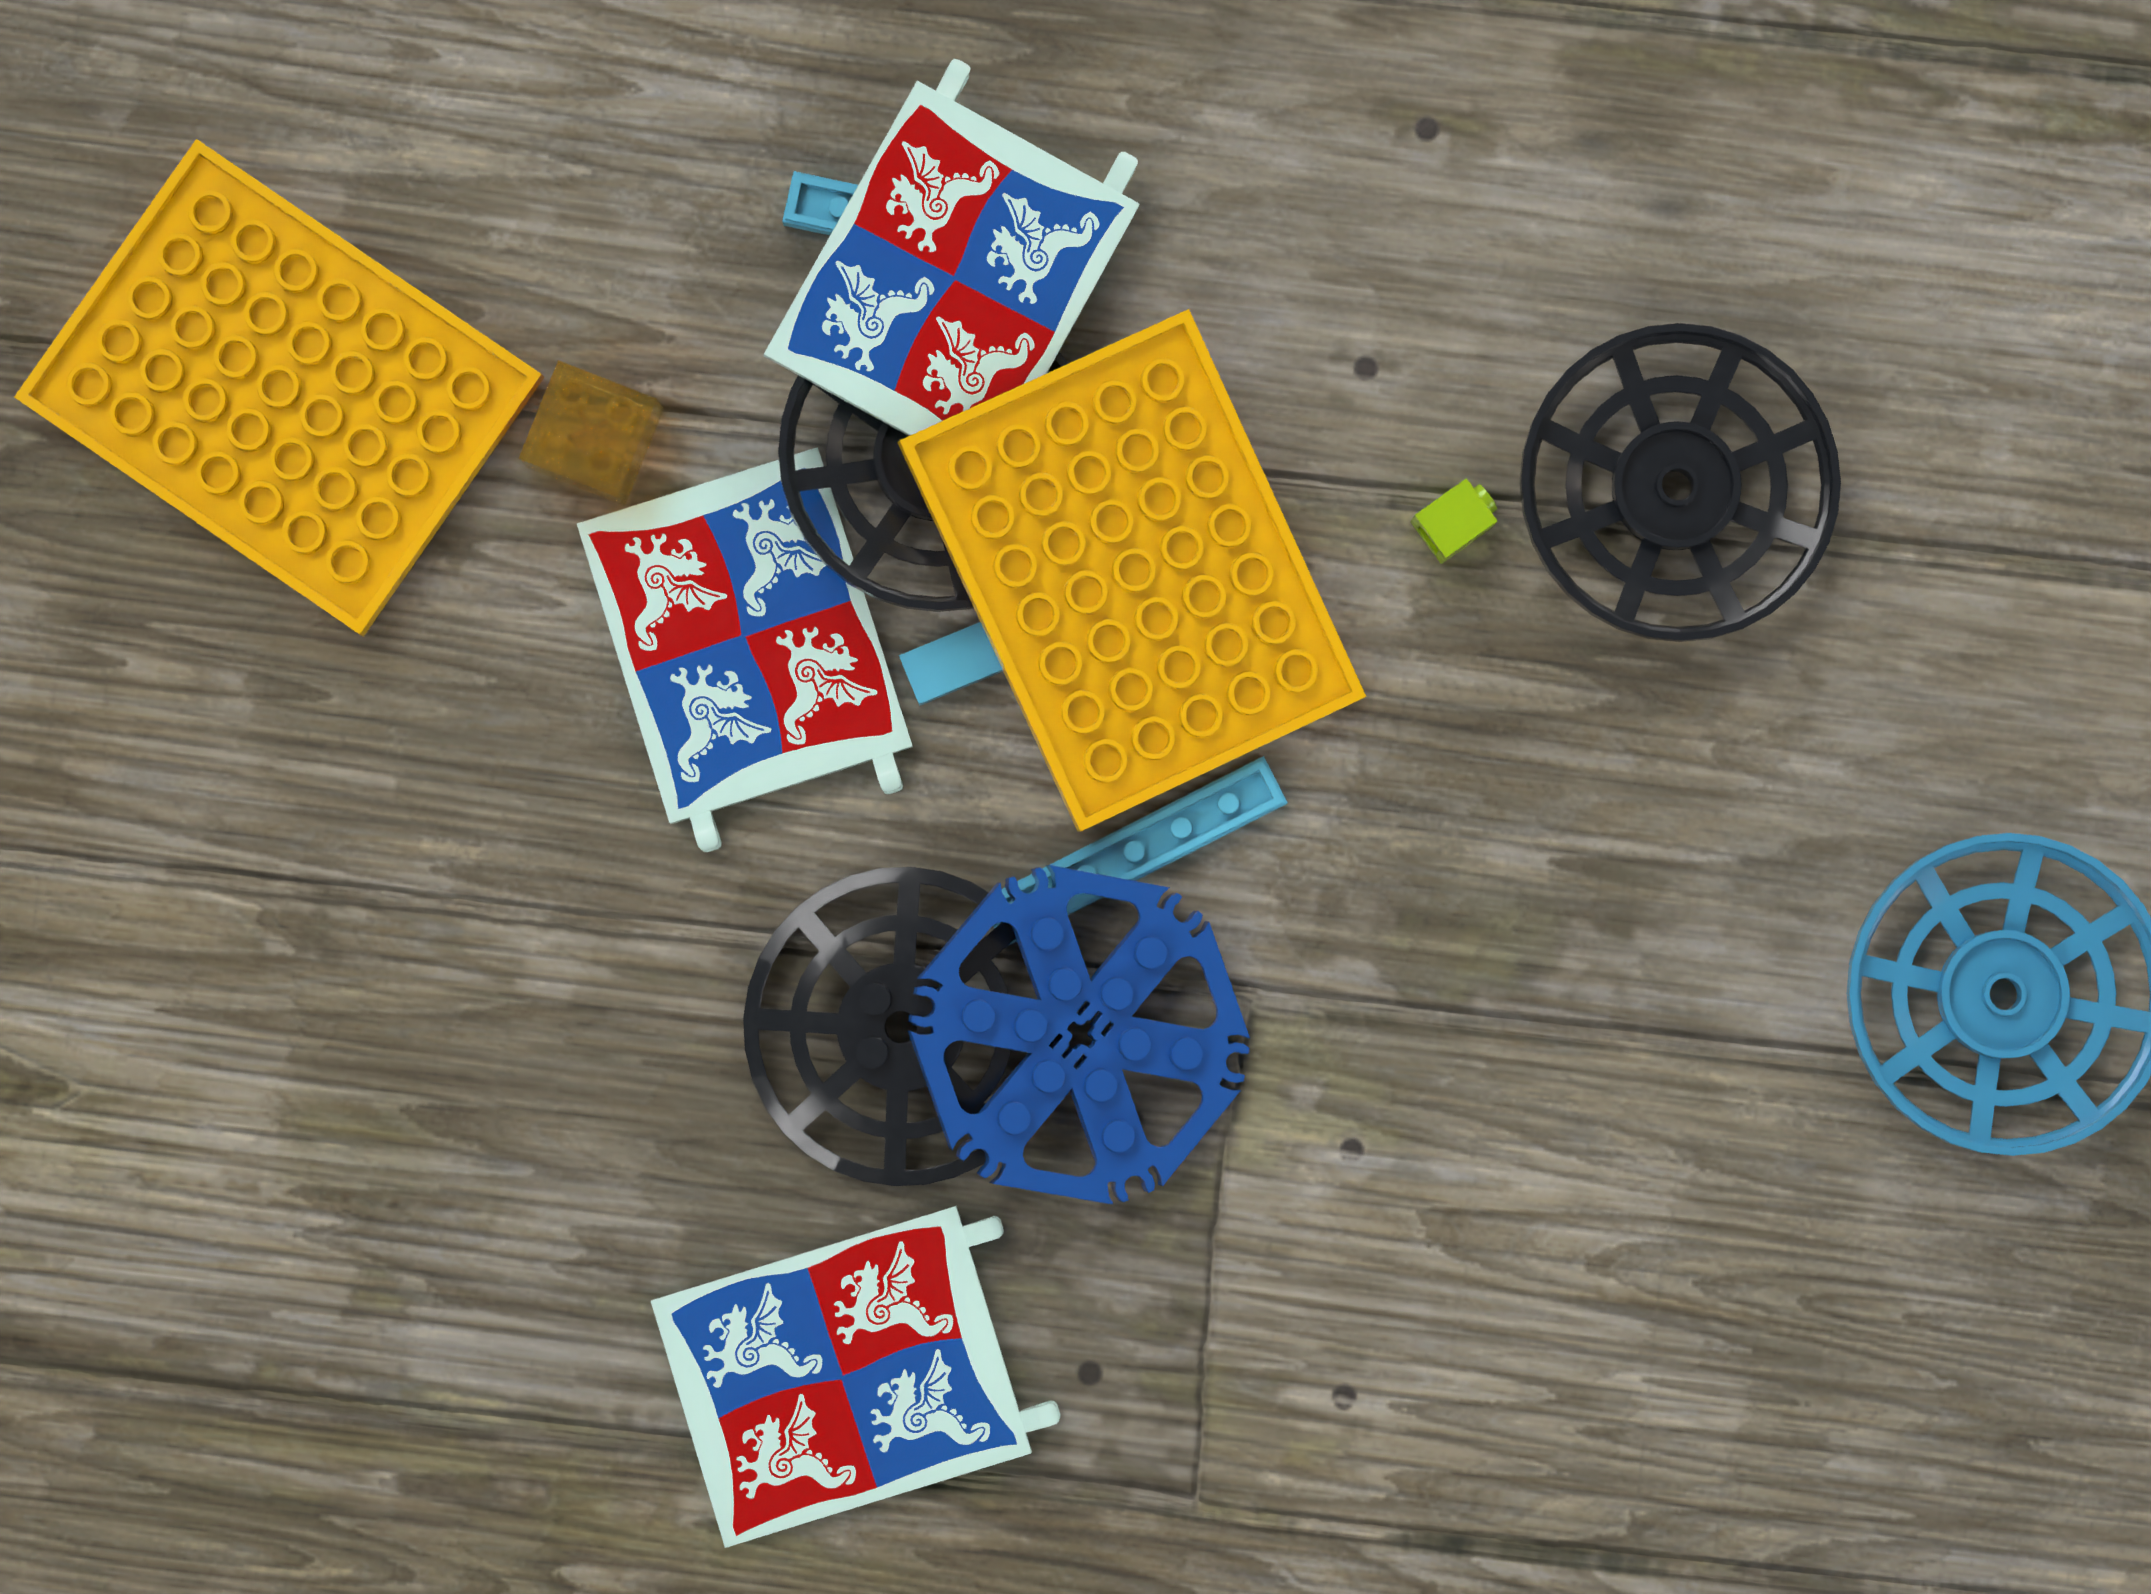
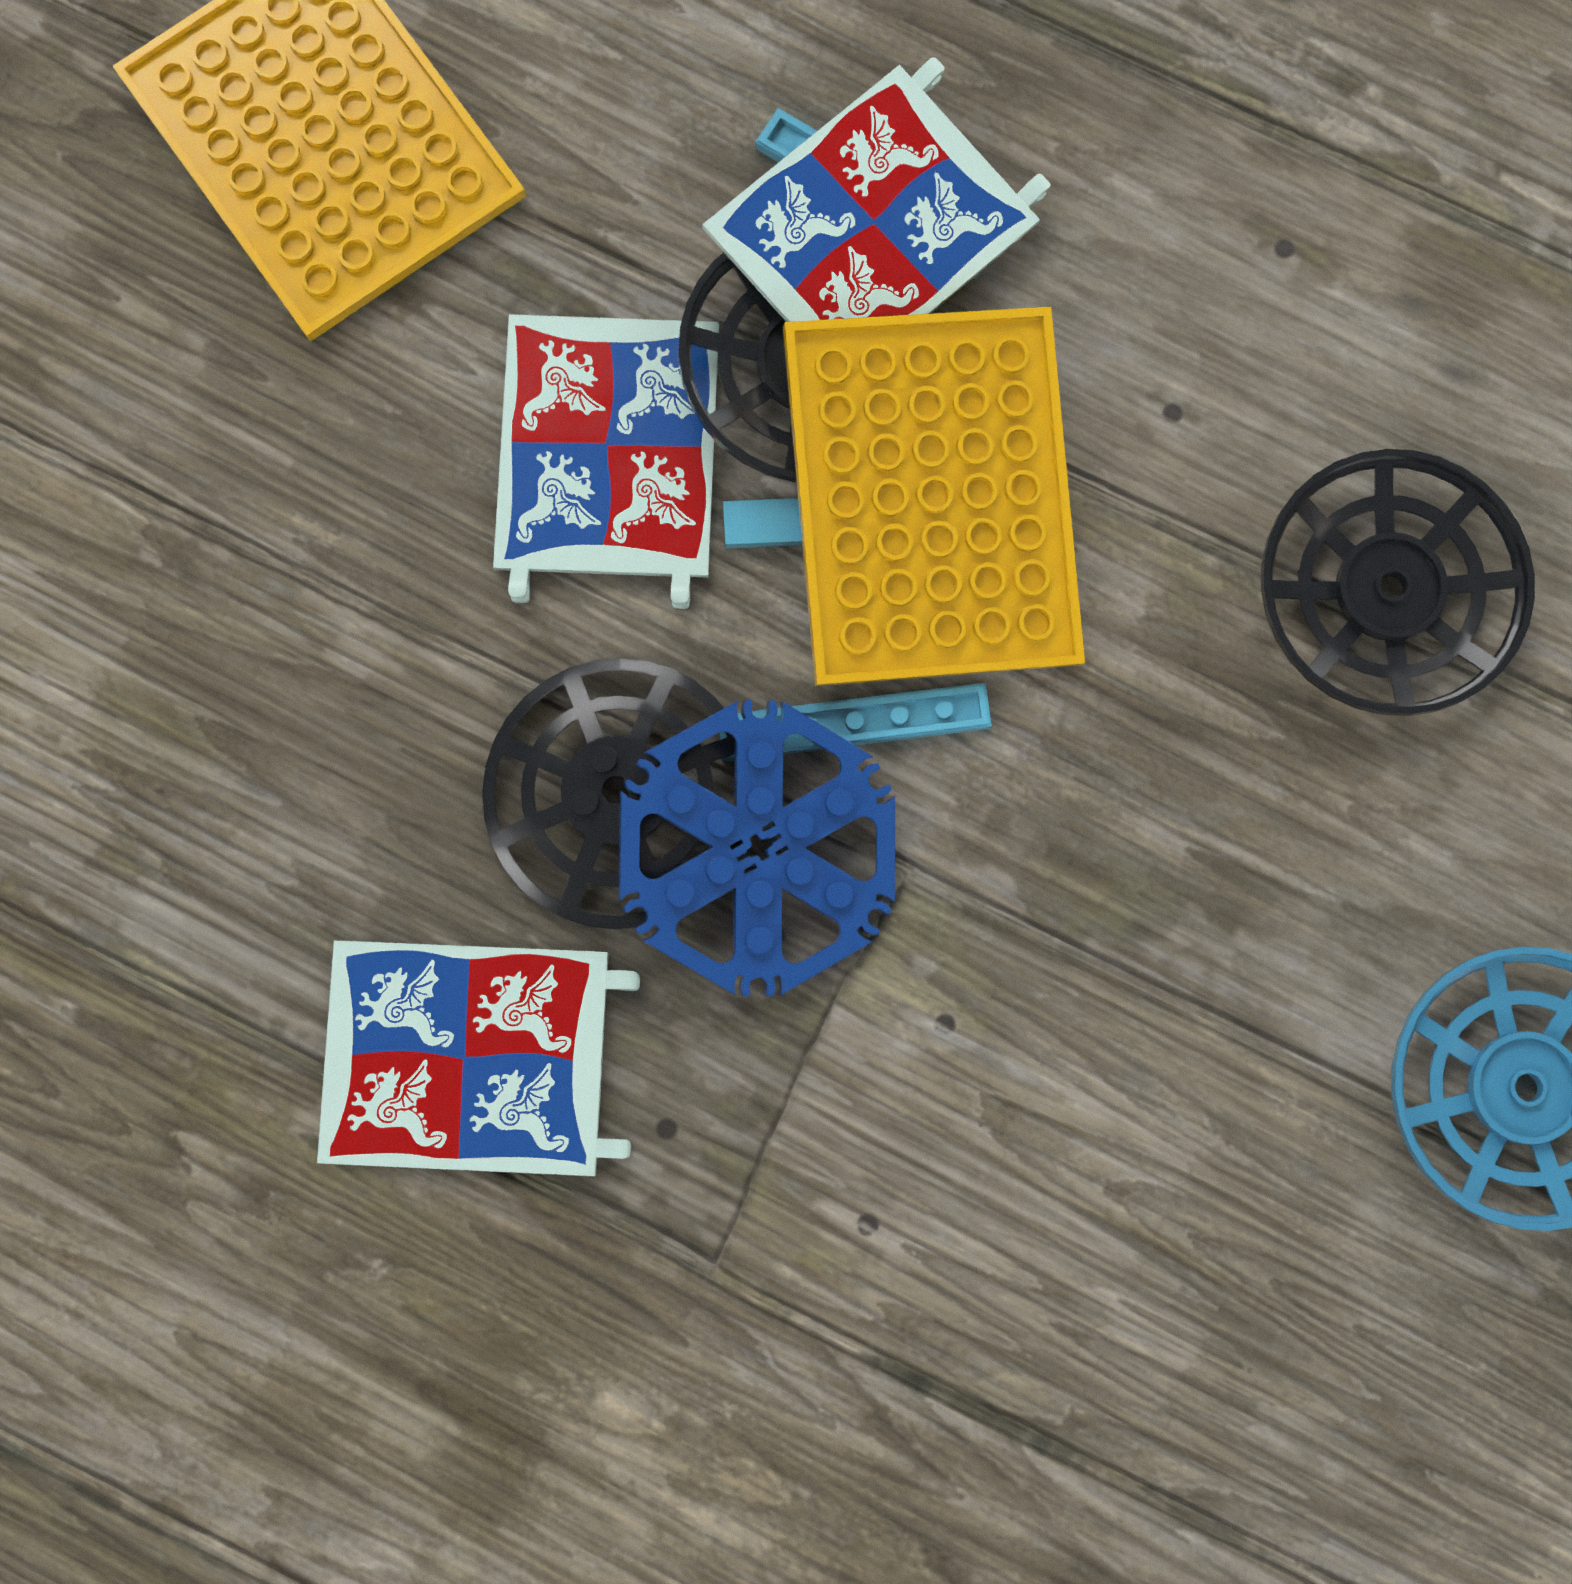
camera: 15 degrees right, 5 degrees down
clear yellow brick [518,360,664,506] -> none
lime brick [1411,478,1497,564] -> none

